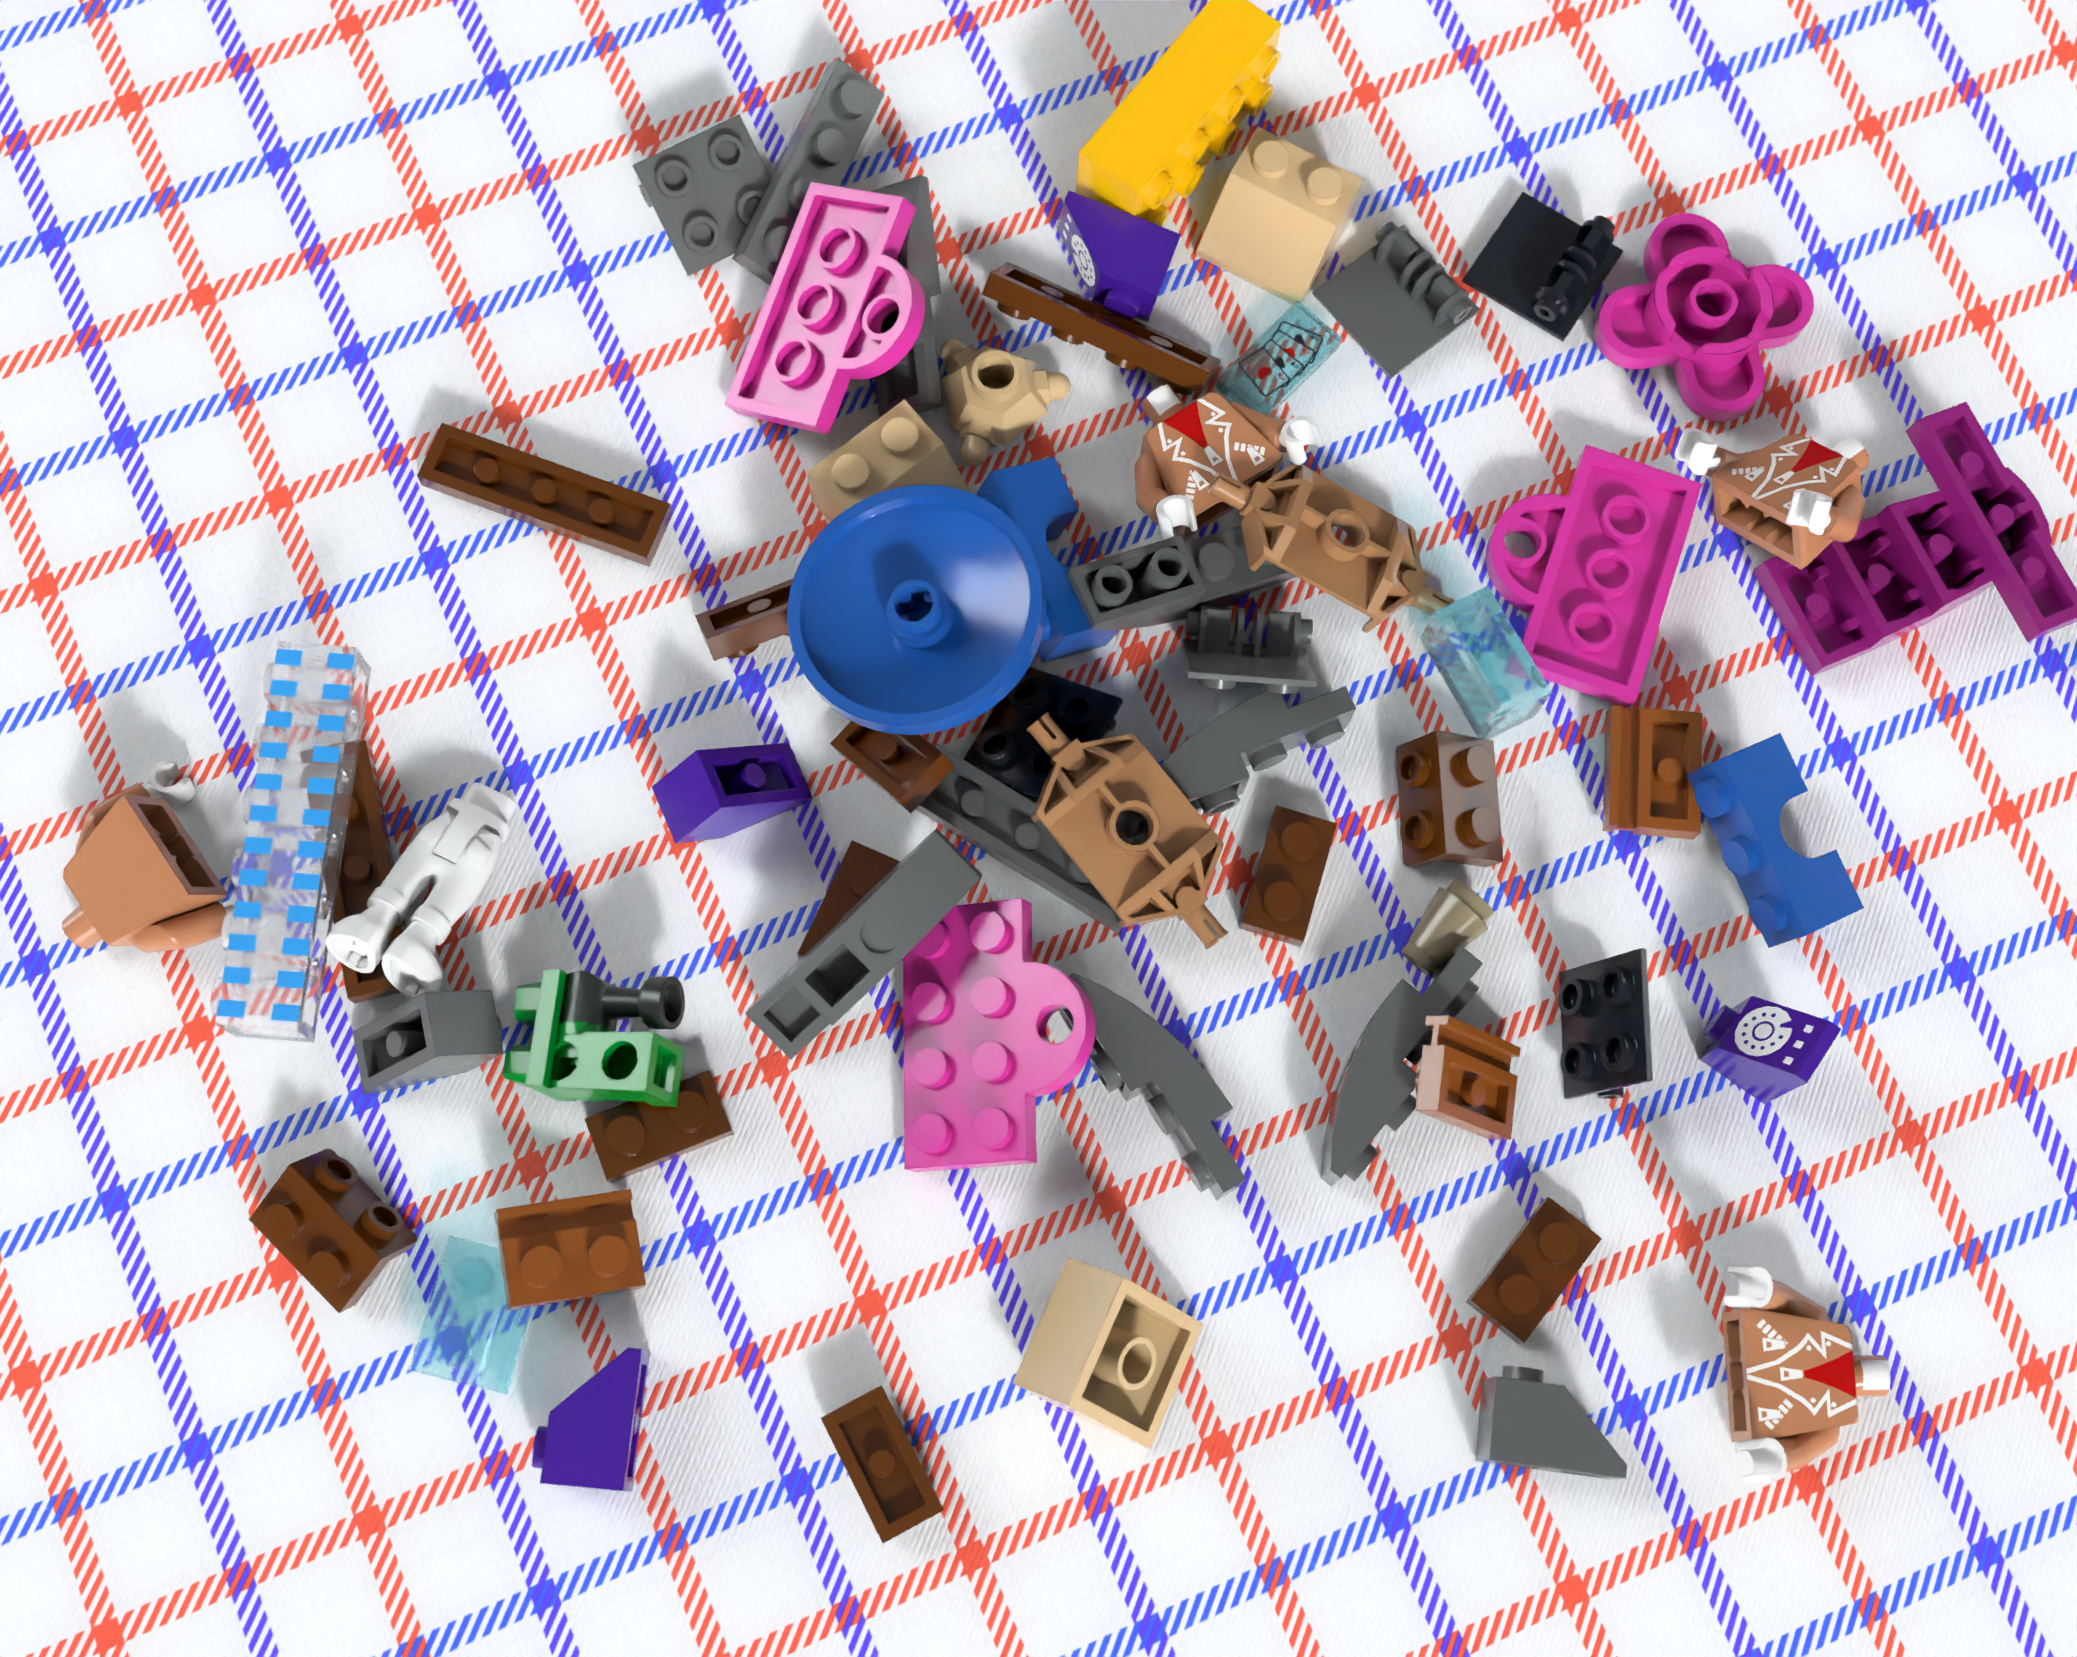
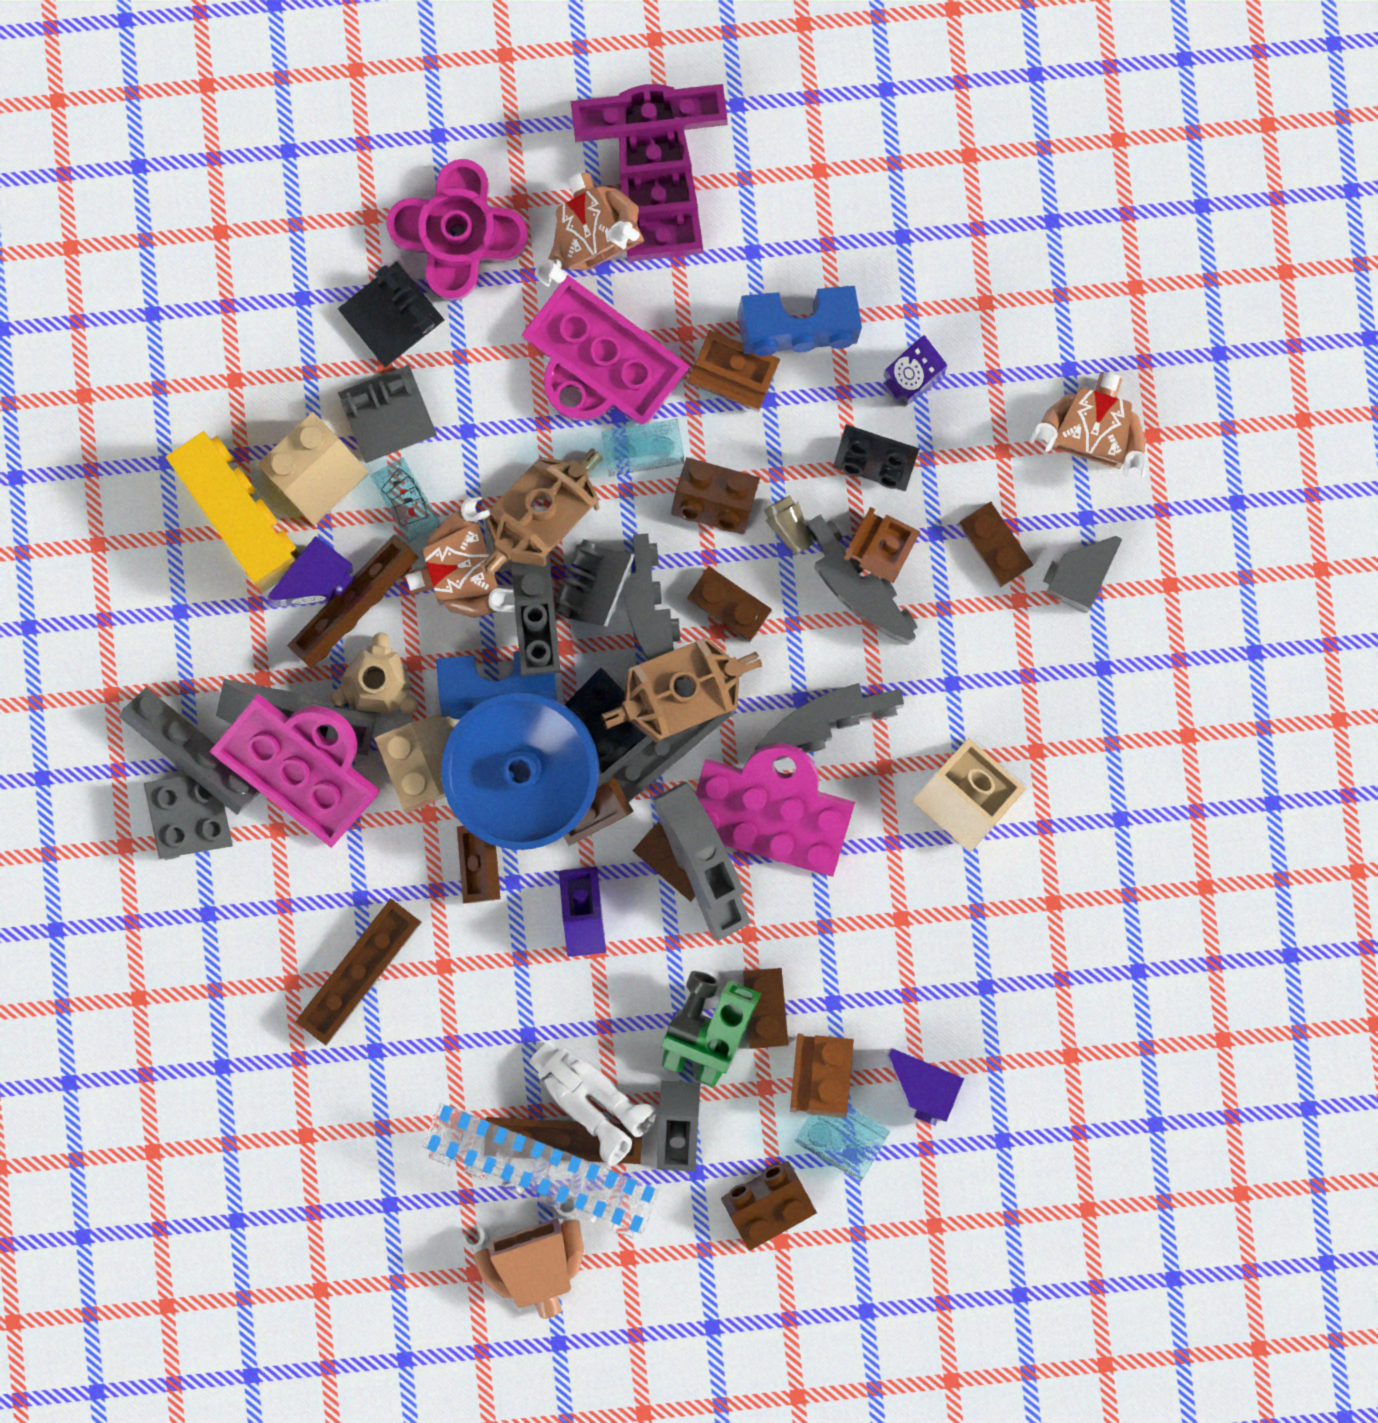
camera: 65 degrees left, 10 degrees up
reddish brown plate [821,1385,944,1543] -> none

